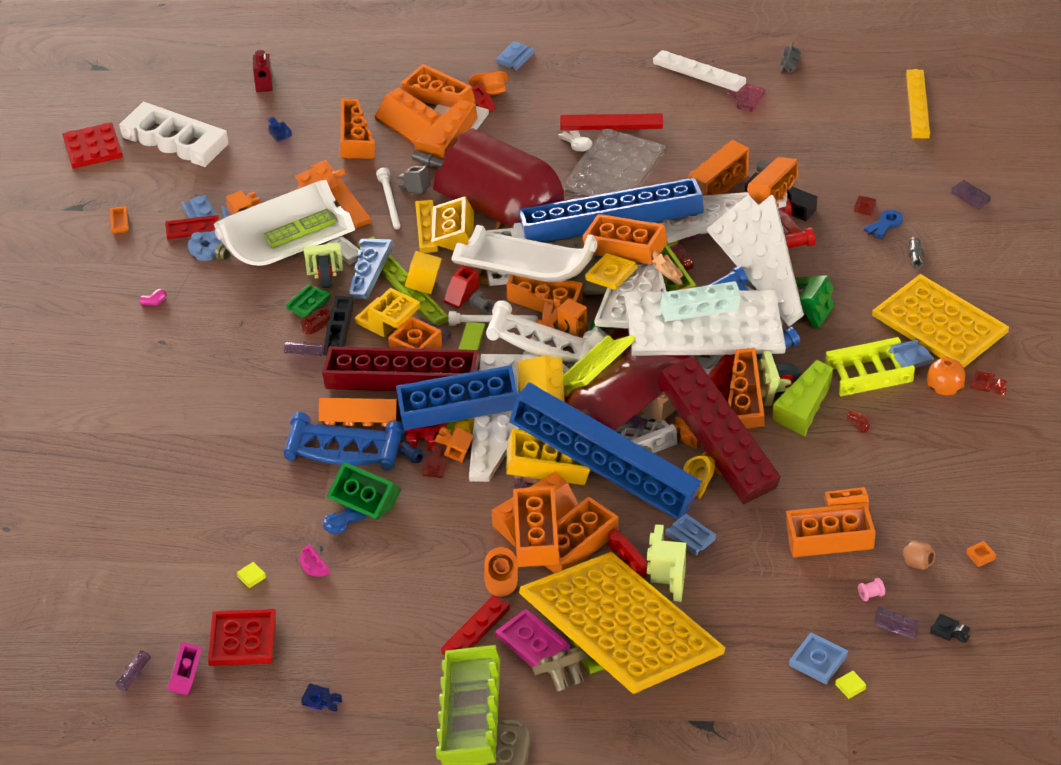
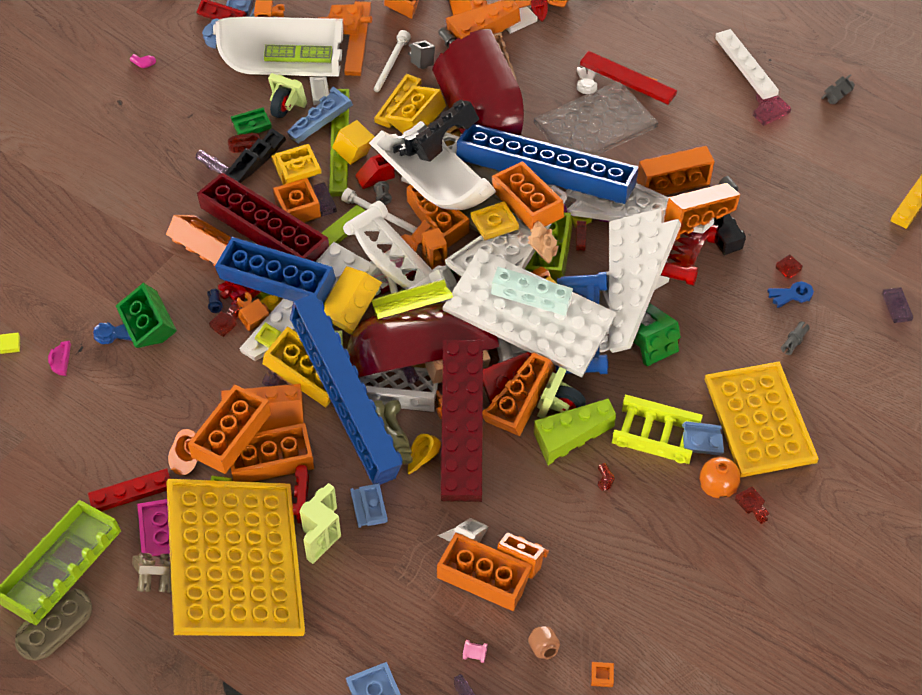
camera: 30 degrees right, 10 degrees up
blue piece [284,412,405,470] -> none
none -> neon yellow tile [255,322,282,348]
none -> black plate [393,133,419,156]
none -> black arch [411,100,479,162]
none -> white slope [437,518,489,543]

